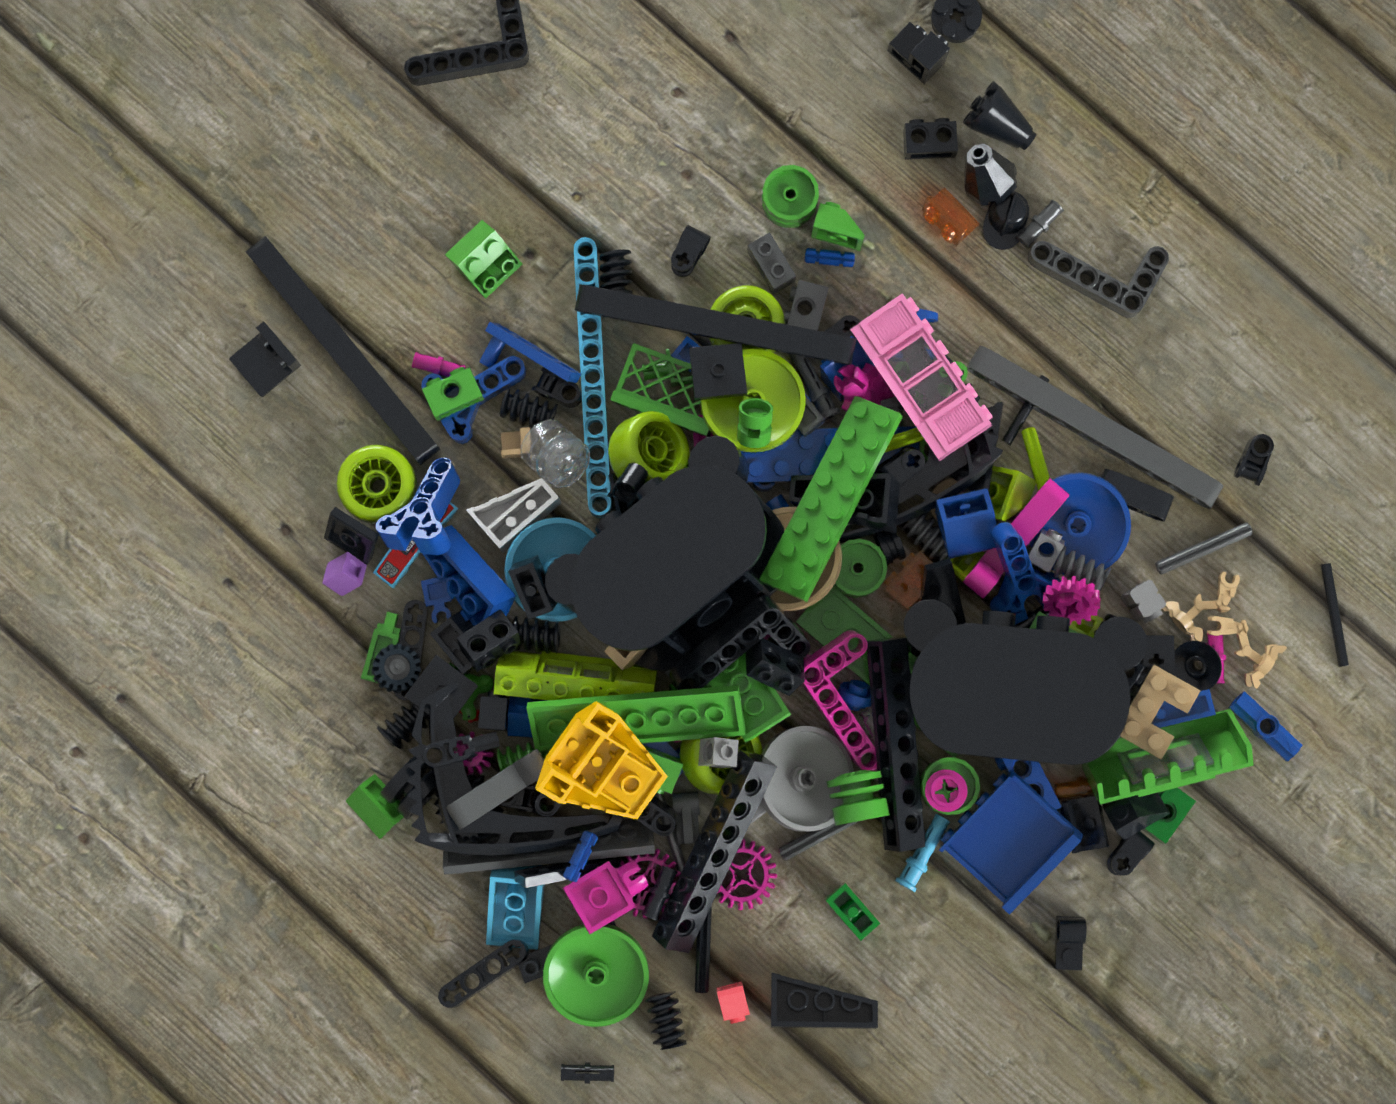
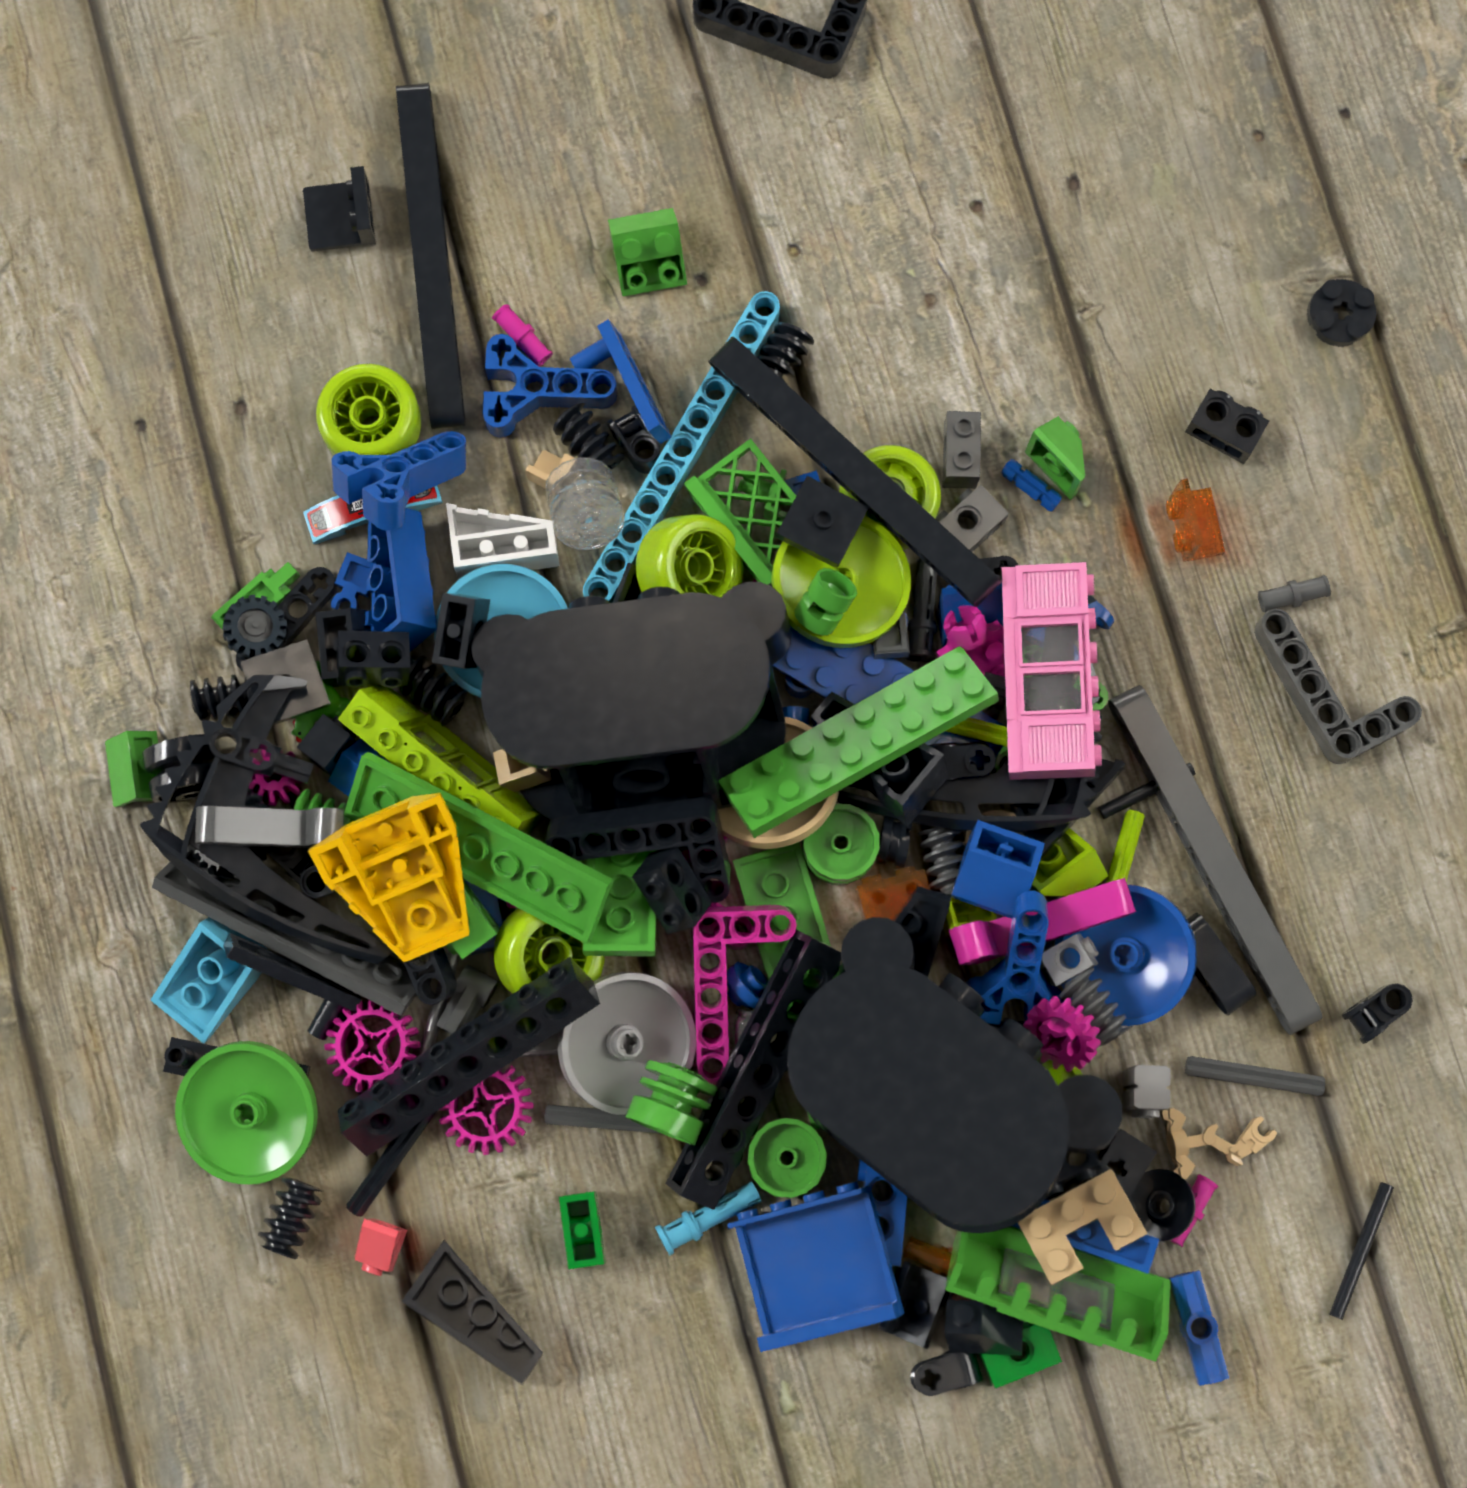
camera: 30 degrees right, 5 degrees down
medium lavender panel [322,552,367,596] -> none
black plate [324,507,379,565] -> none
bright green brick [422,367,485,421] -> none
black beam [438,940,529,1008] -> none
black pin [561,1062,614,1084] -> none
blue axle [563,831,598,882] -> none
dark pink plate [563,861,648,935] -> none
black piece [607,463,648,509] -> none
black pin [642,865,678,921] -> none
black piece [671,225,711,277] -> none
light grey brick [698,737,739,768] -> none
bright green wheel [762,165,819,228] -> none
black brick [887,22,950,85] -> none
dark pink gear [925,770,967,812] -> none
black cone [963,81,1036,150] -> none
black cone [964,144,1017,206] -> none
black piece [983,191,1029,250] -> none
black plate [1054,916,1087,970] -> none
tan piece [1207,616,1287,689] -> none

